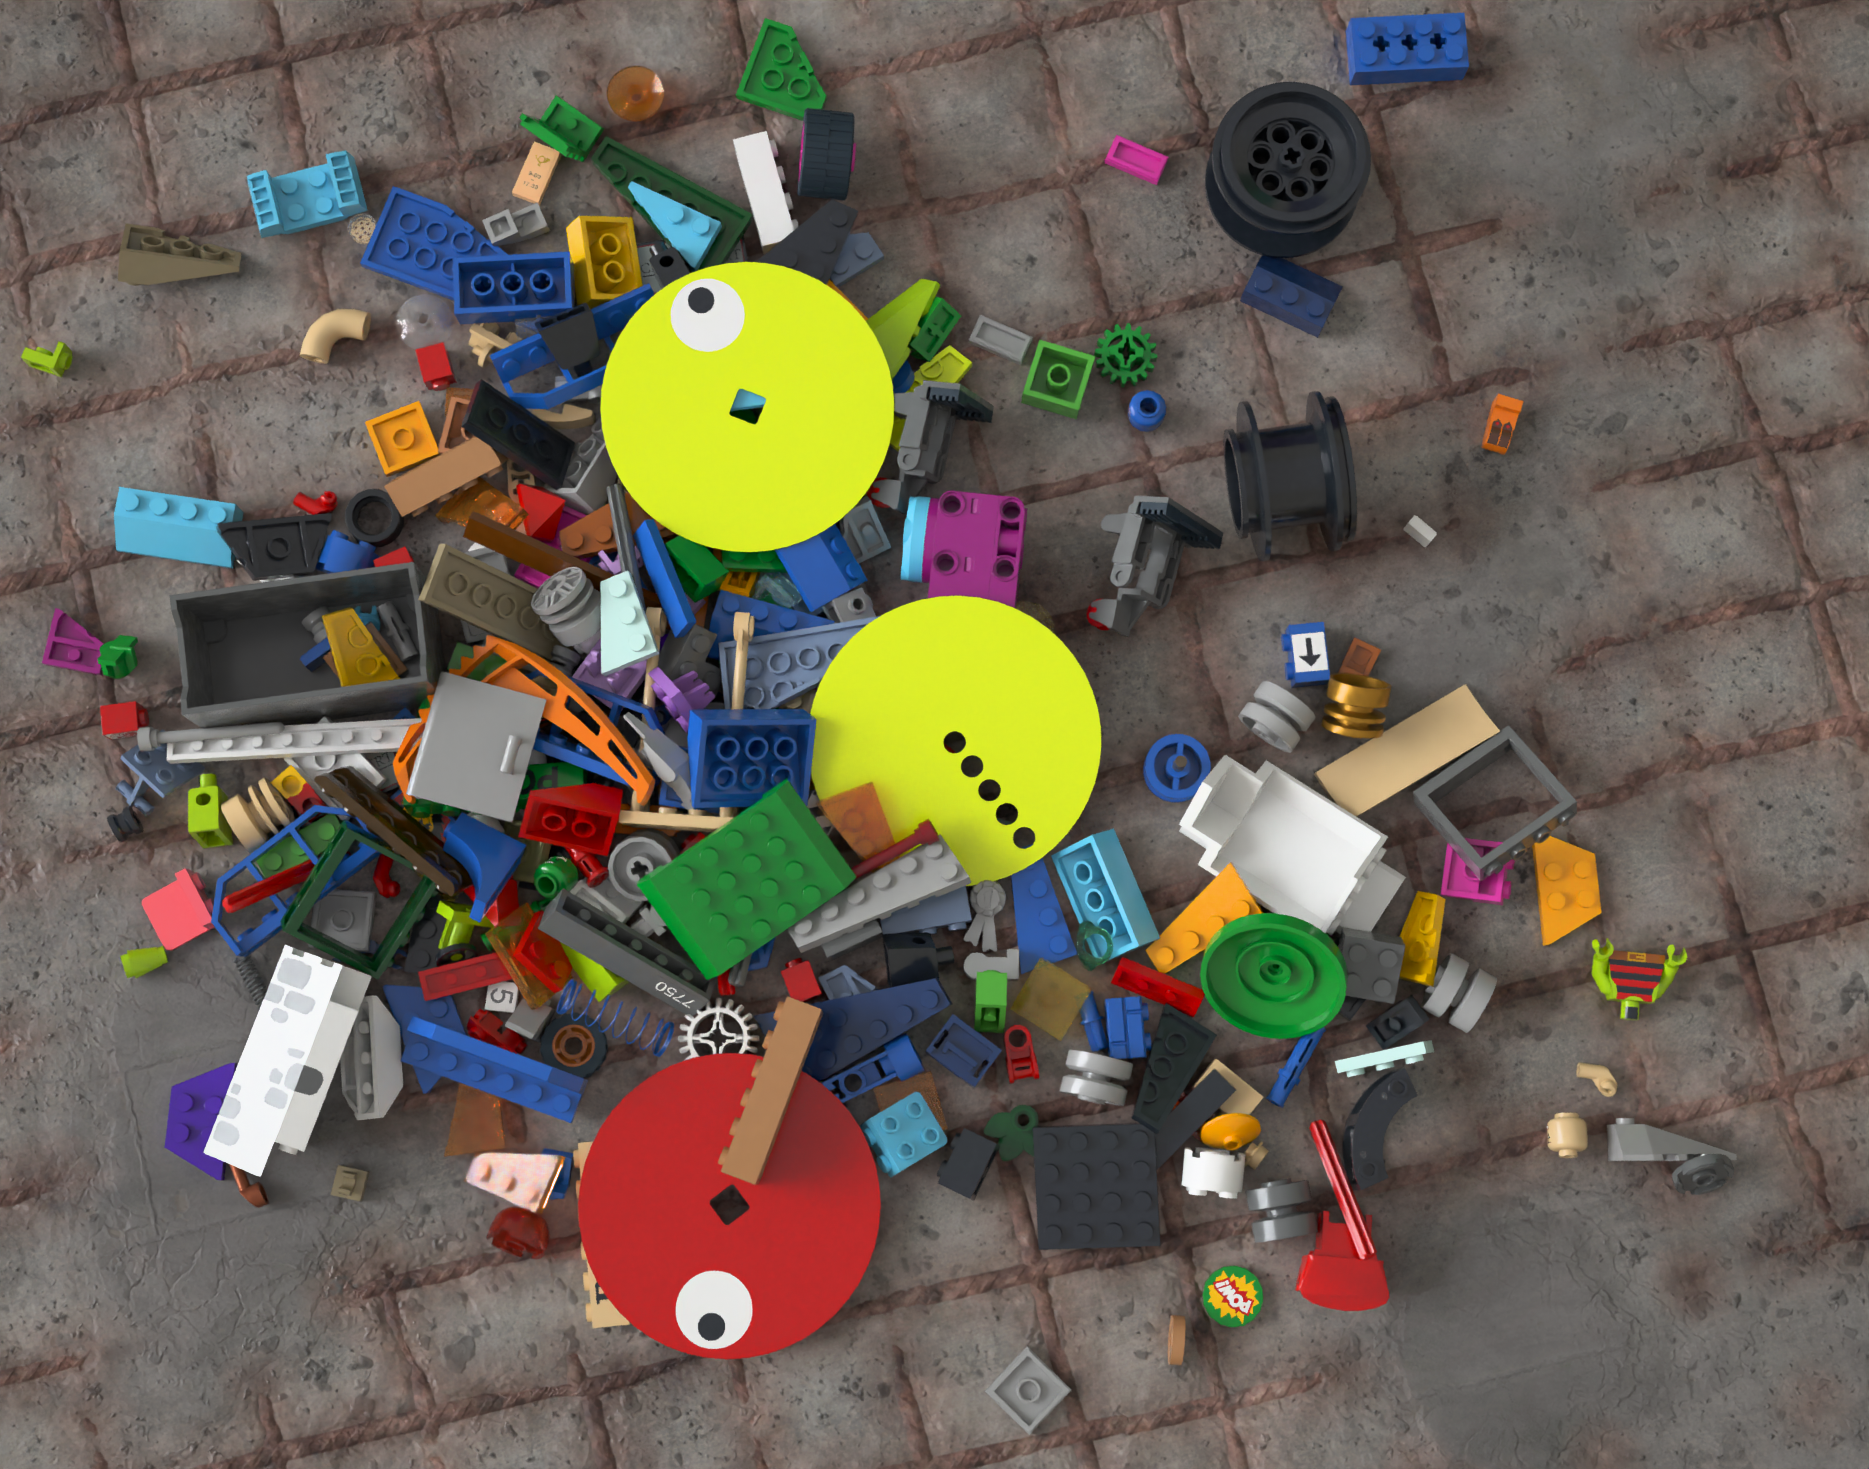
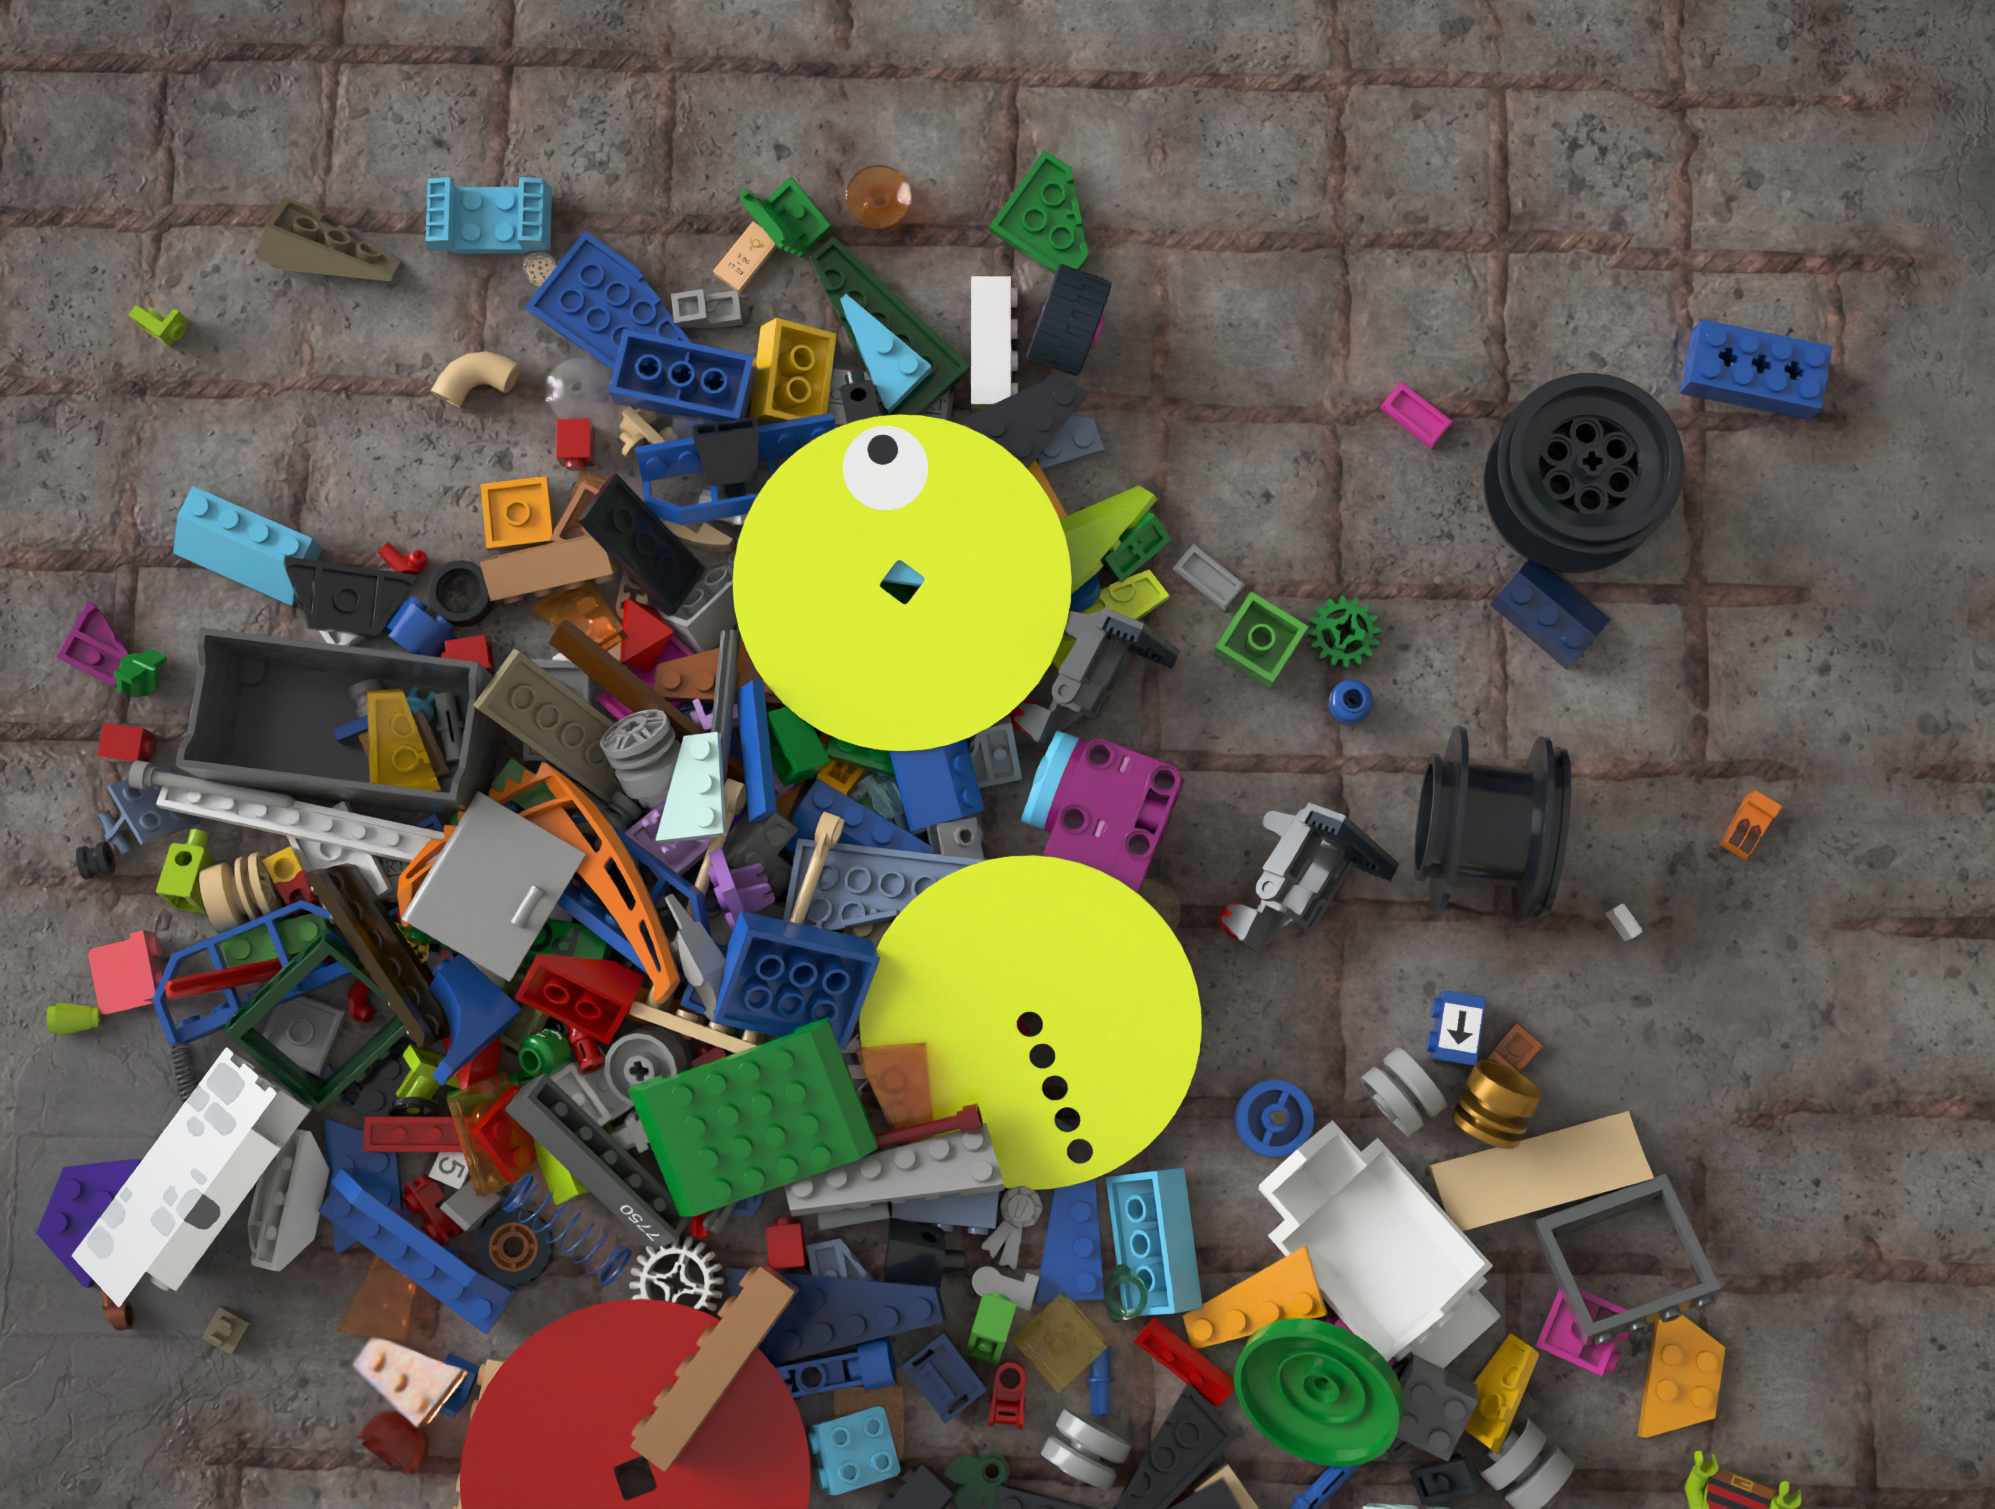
camera: 20 degrees right, 0 degrees up
blue brick [1104,996,1151,1060] -> none

